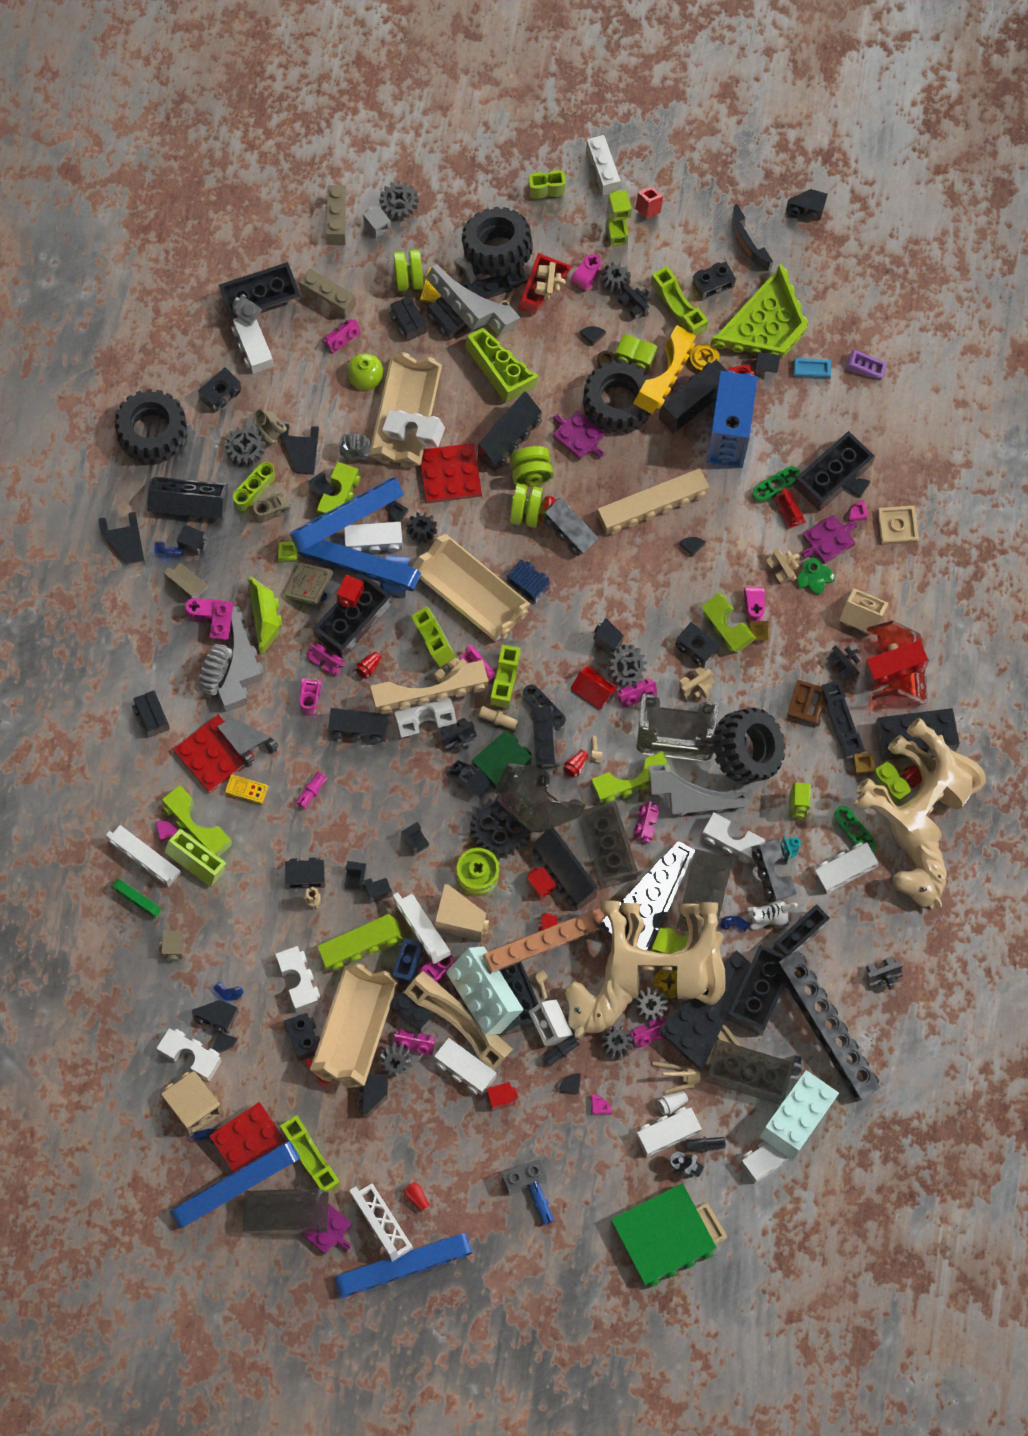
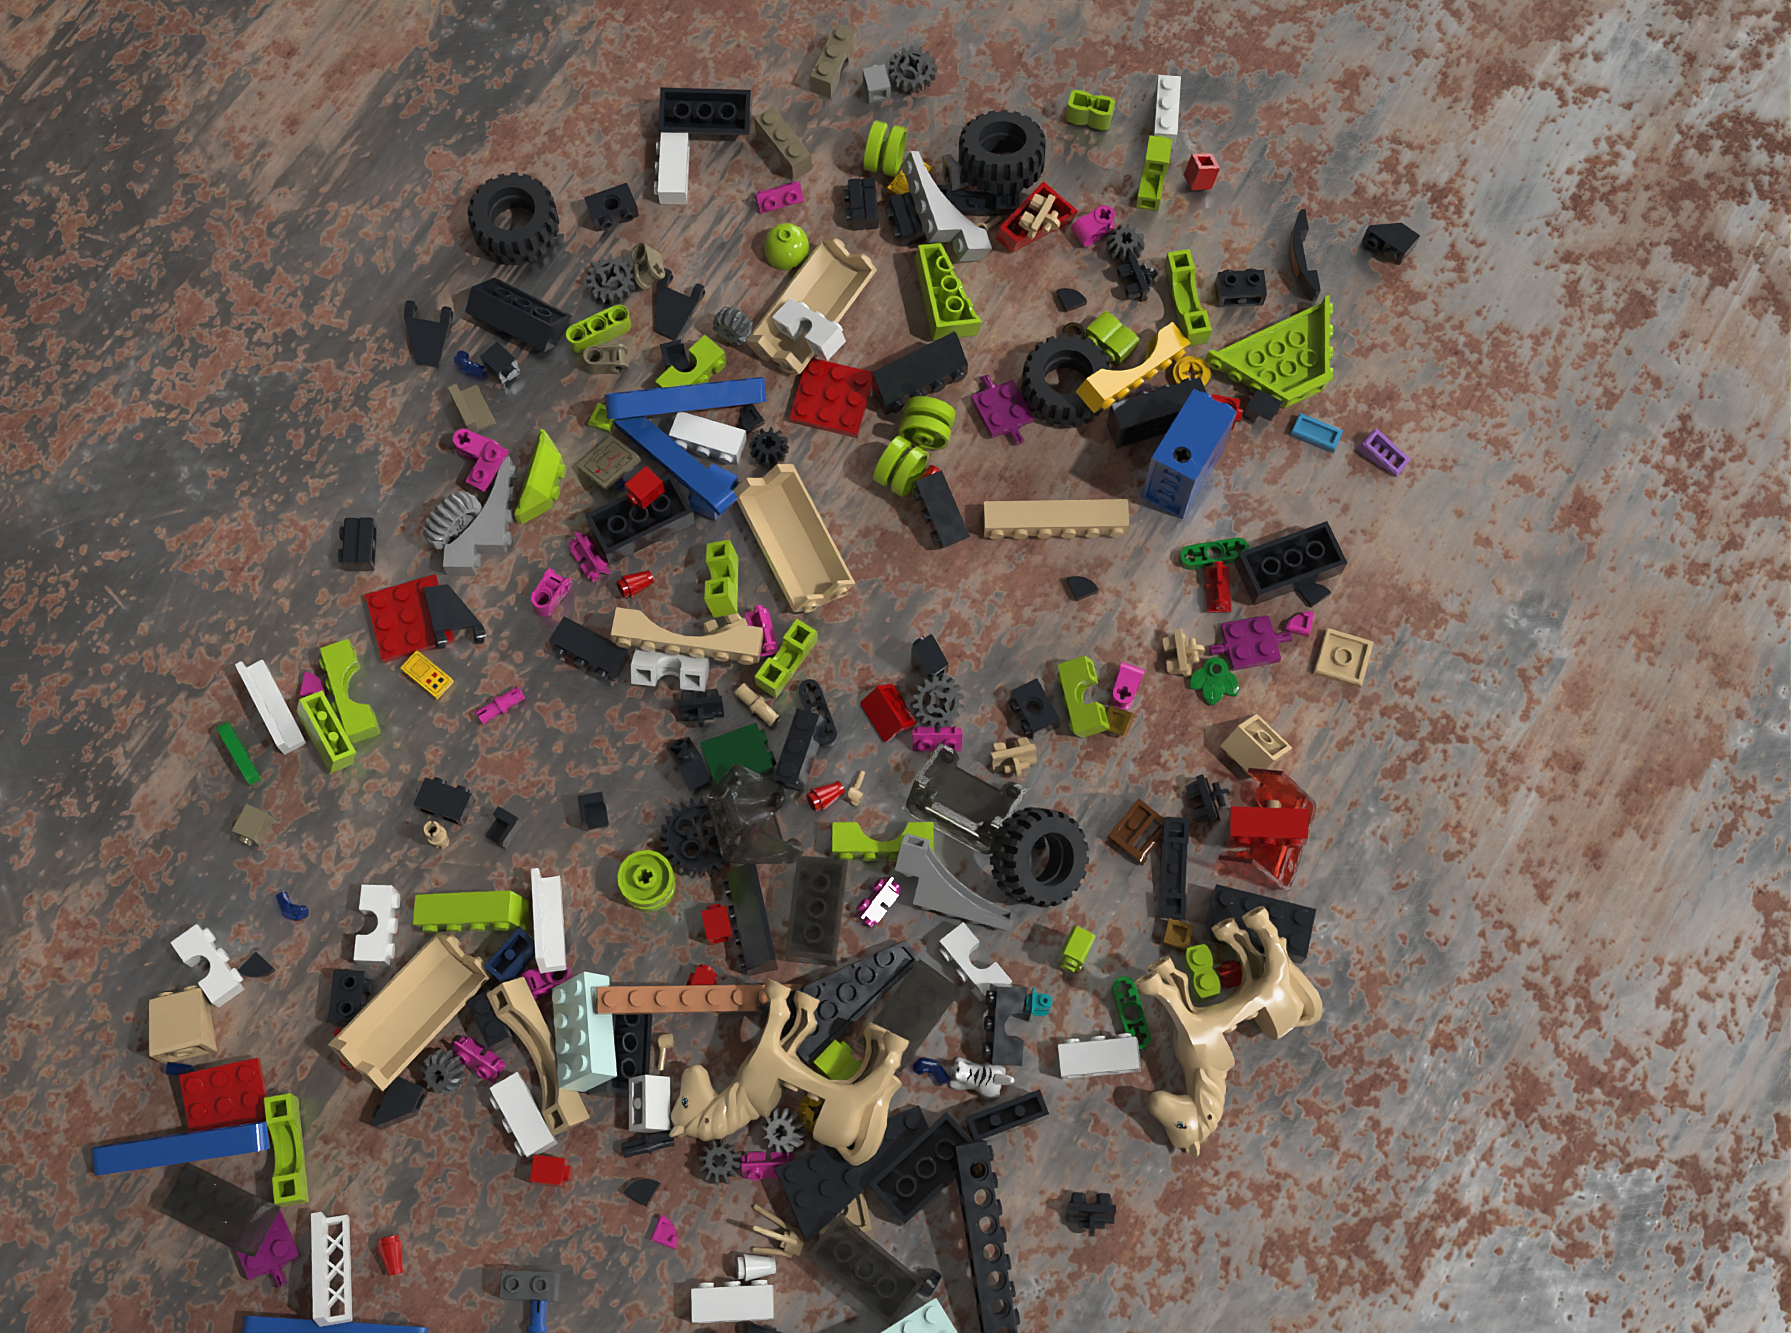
camera: 25 degrees right, 0 degrees up
black slope [192,1000,239,1033] -> none
flat silver bracket [232,294,262,326] -> none
black panel [364,878,393,904] -> none
tan slope [435,884,489,942] -> none
dark blue brick [506,559,550,604] -> none

